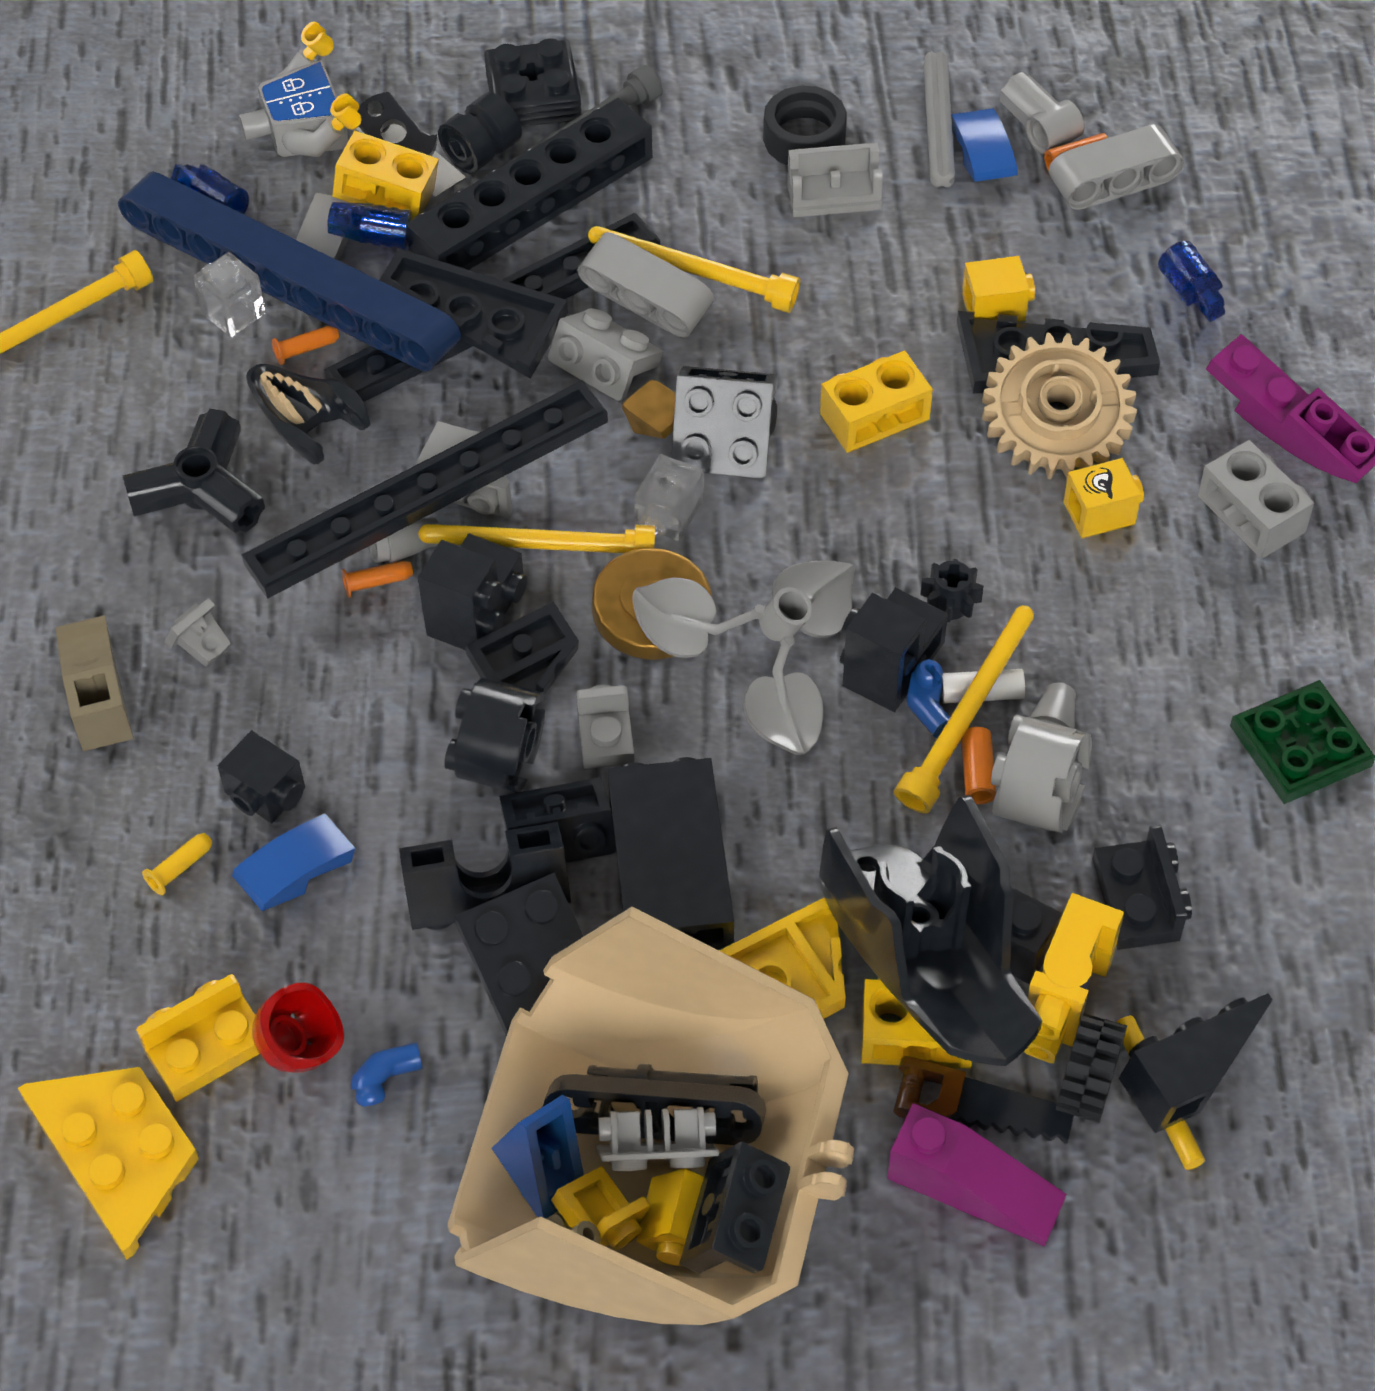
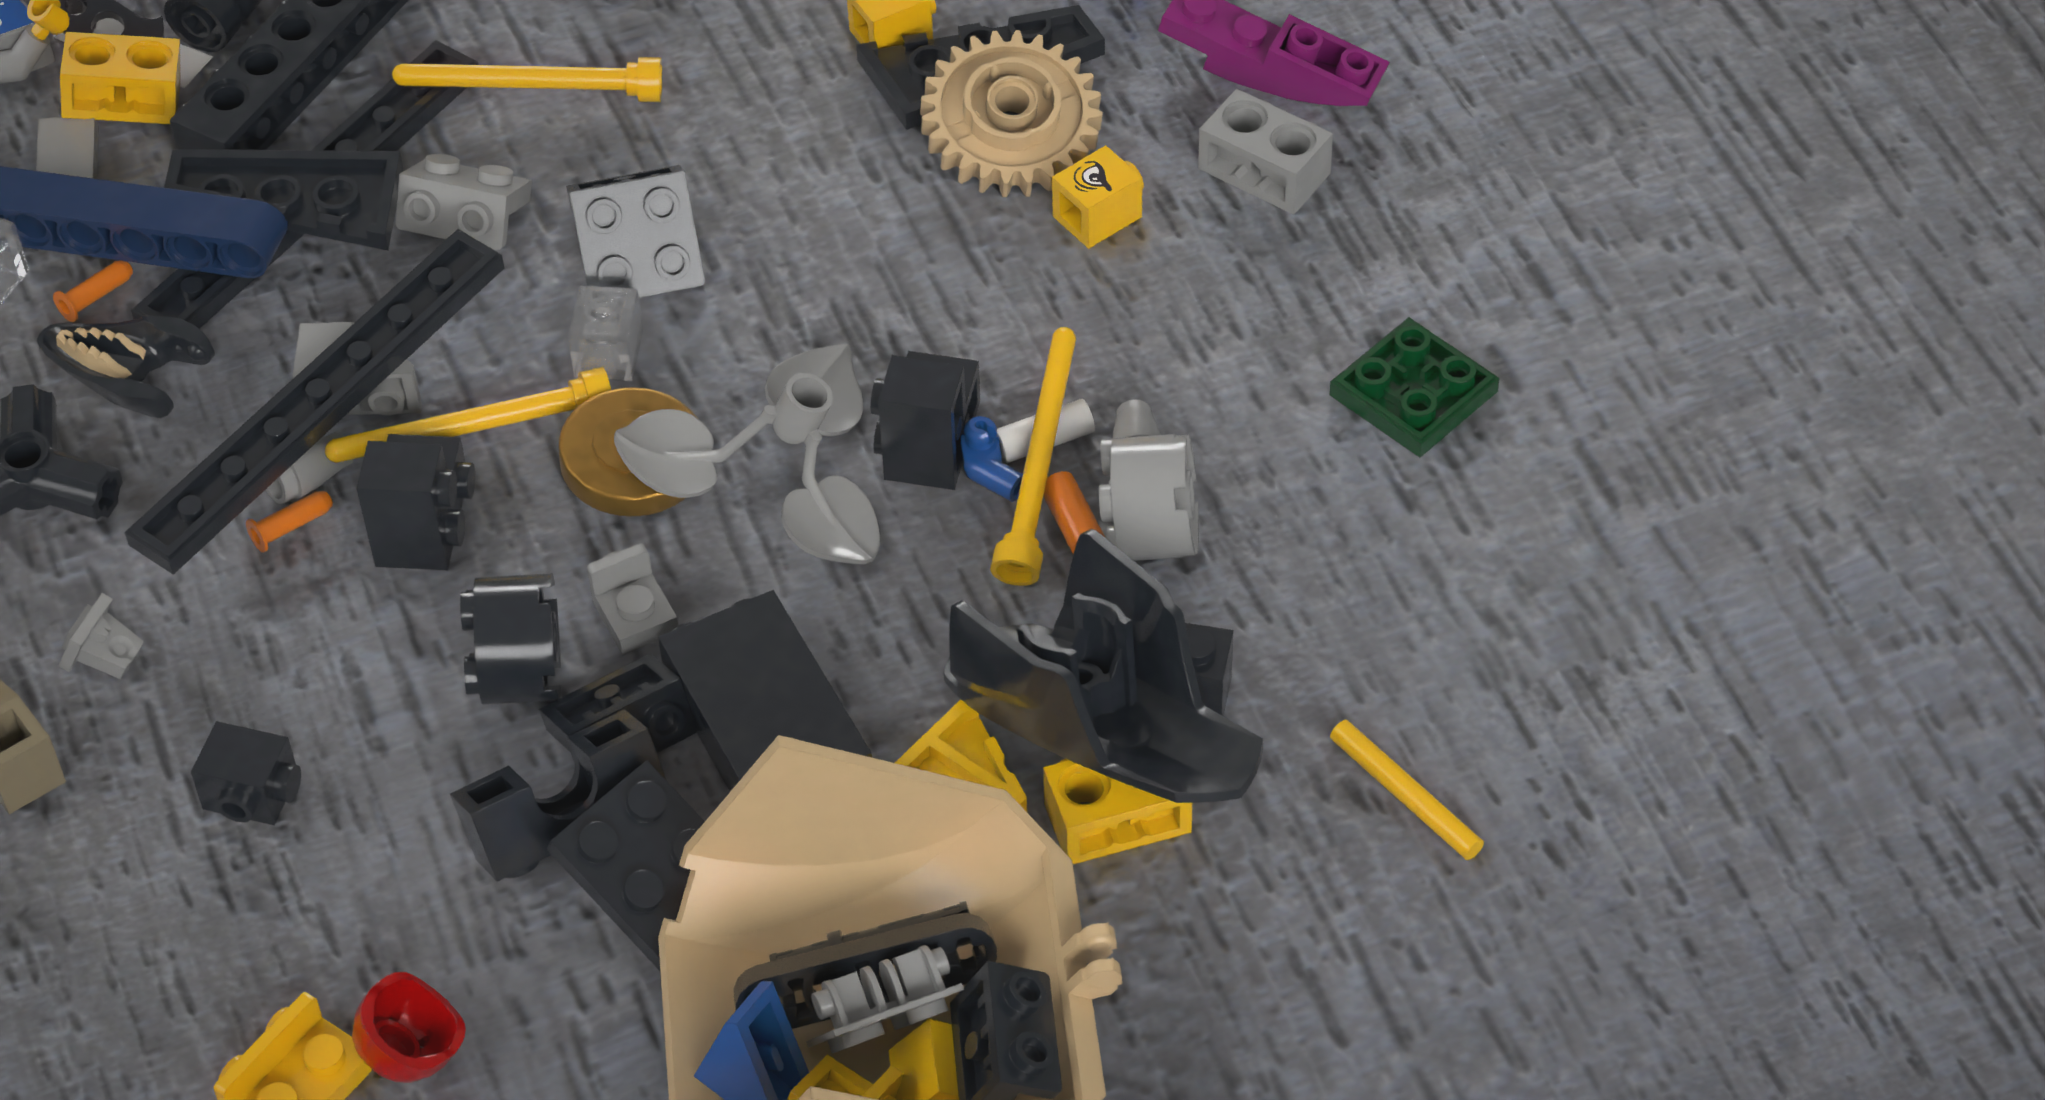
camera: 20 degrees left, 5 degrees down
yellow piece [142,833,213,896] -> none
blue slope [232,814,355,911] -> none
clear blue hinge [327,202,412,250] -> none
blue arm [351,1042,423,1107] -> none
black wing [466,602,579,706] -> none
light grey beam [577,232,714,338] -> none
pearl gold slope [622,380,676,439] -> none
yellow brick [820,350,933,453] -> none
magenta slope [887,1103,1067,1247] -> none
black piece [893,1056,1074,1144] -> none
black gear [920,559,984,622] -> none
yellow hips [1024,893,1124,1064] -> none
black tyre [1056,1013,1127,1123] -> none
black bracket [1092,825,1192,950] -> none
black slope [1118,993,1273,1133] -> none

